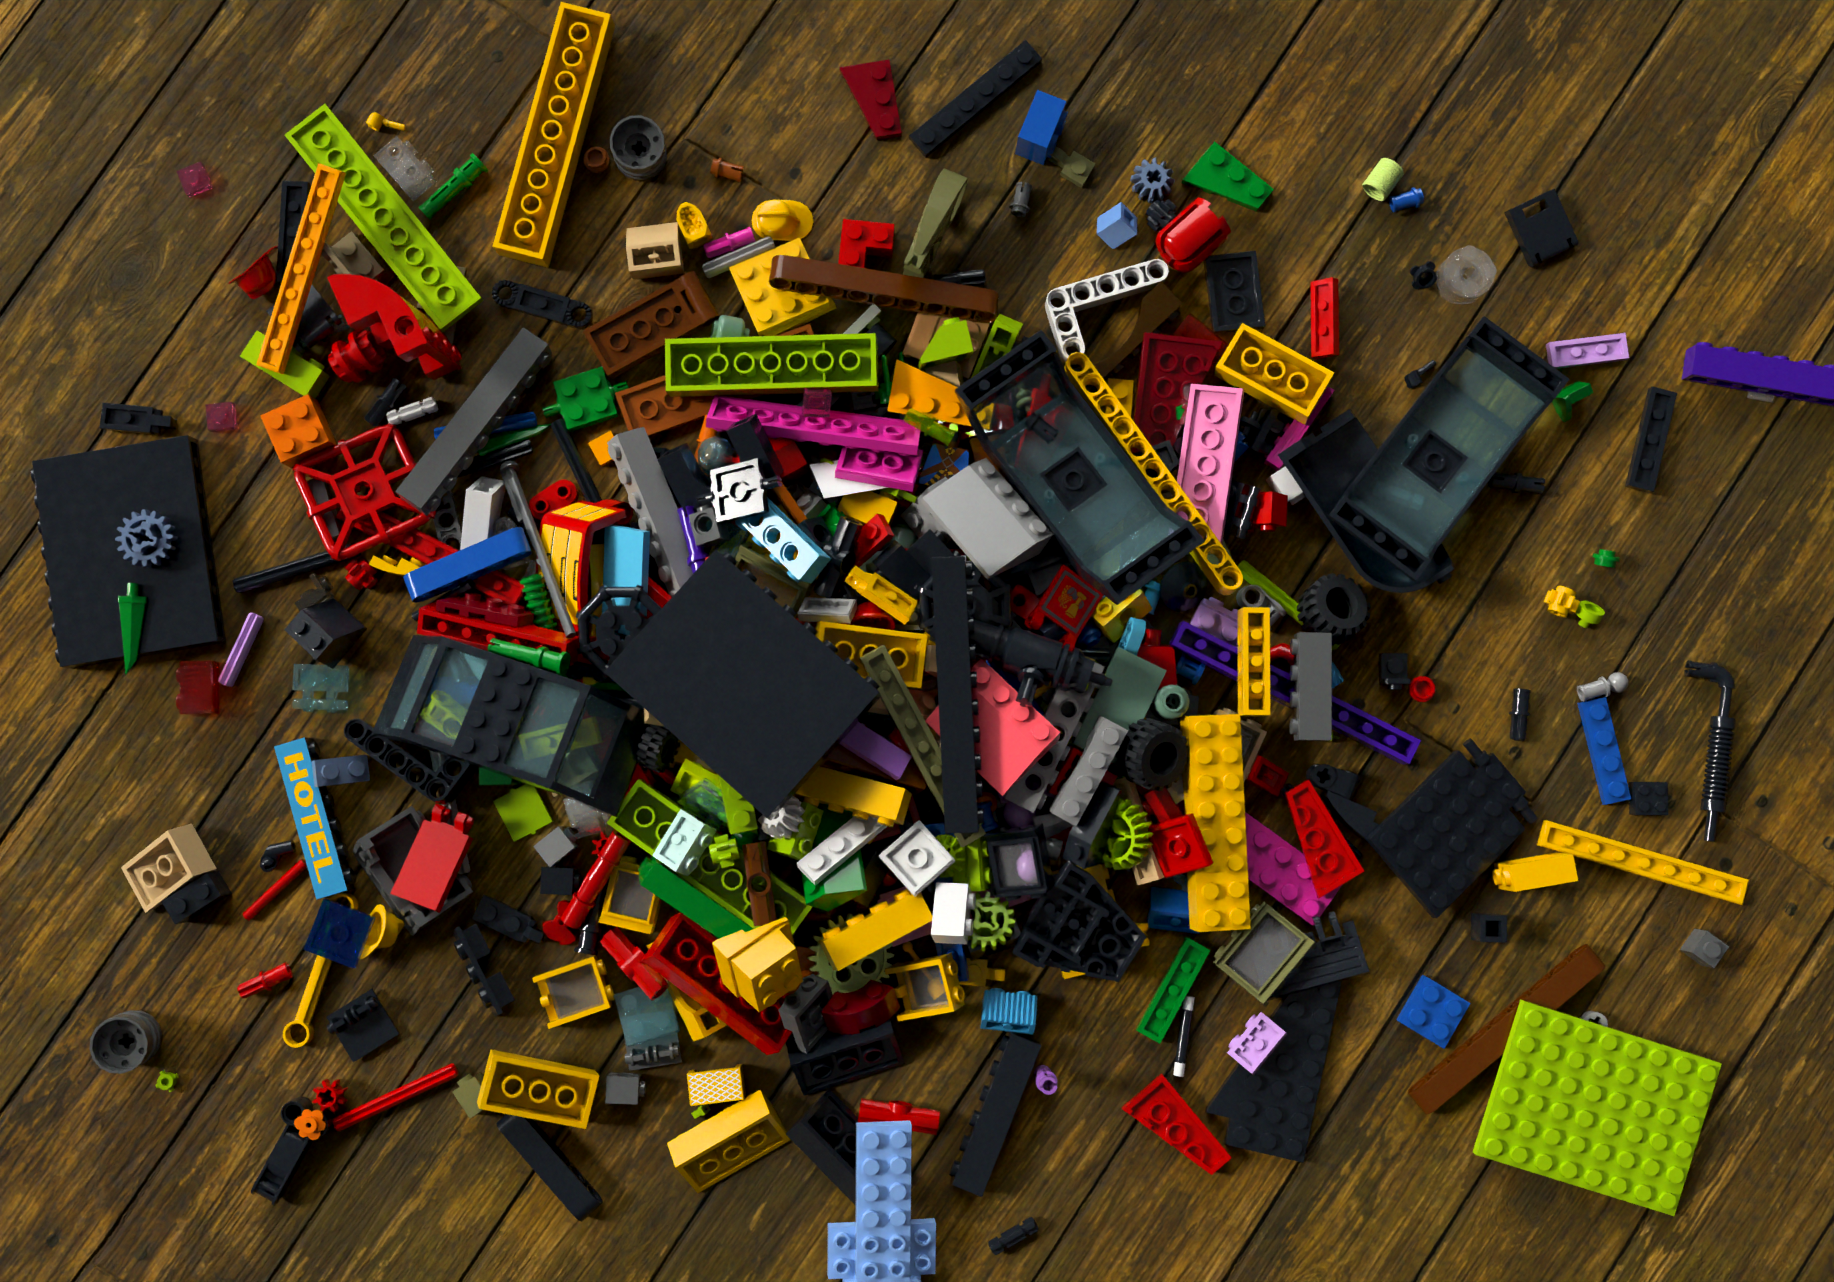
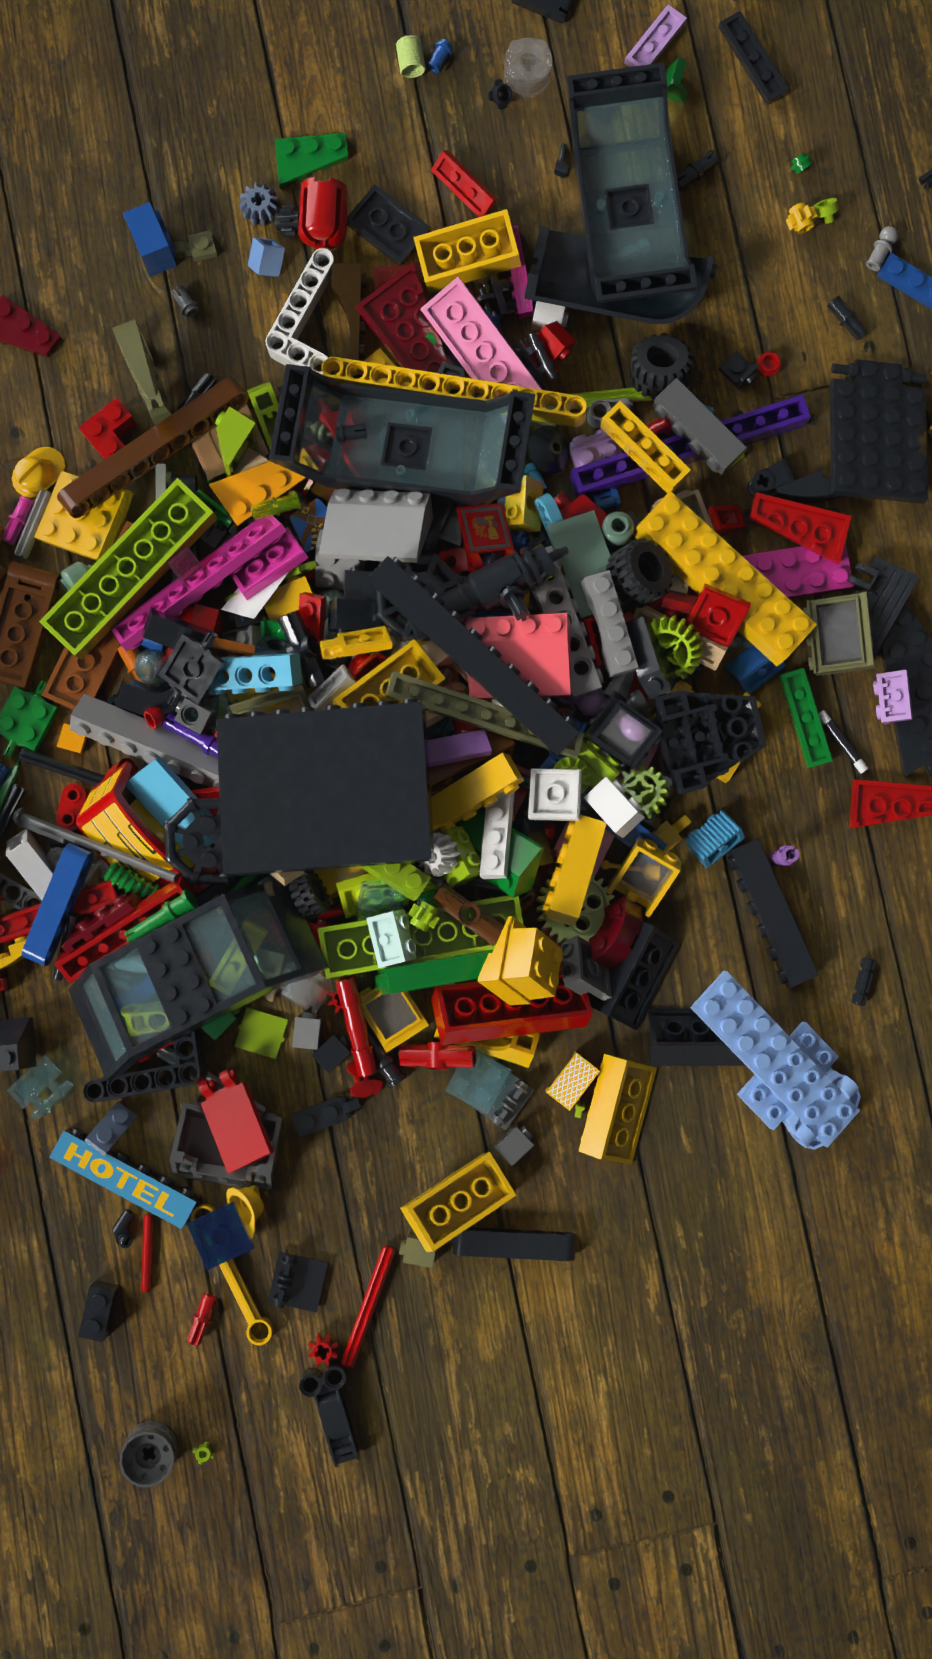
camera: 45 degrees left, 0 degrees up
tan slope [121,824,217,913] -> none
orange plant [294,1109,326,1140] -> none
black brick [452,924,515,1016] -> none
window [532,955,615,1029] -> none
red piece [858,1098,940,1135] -> none
black plate [909,40,1042,158] -> none
none -> red hinge [144,707,166,729]

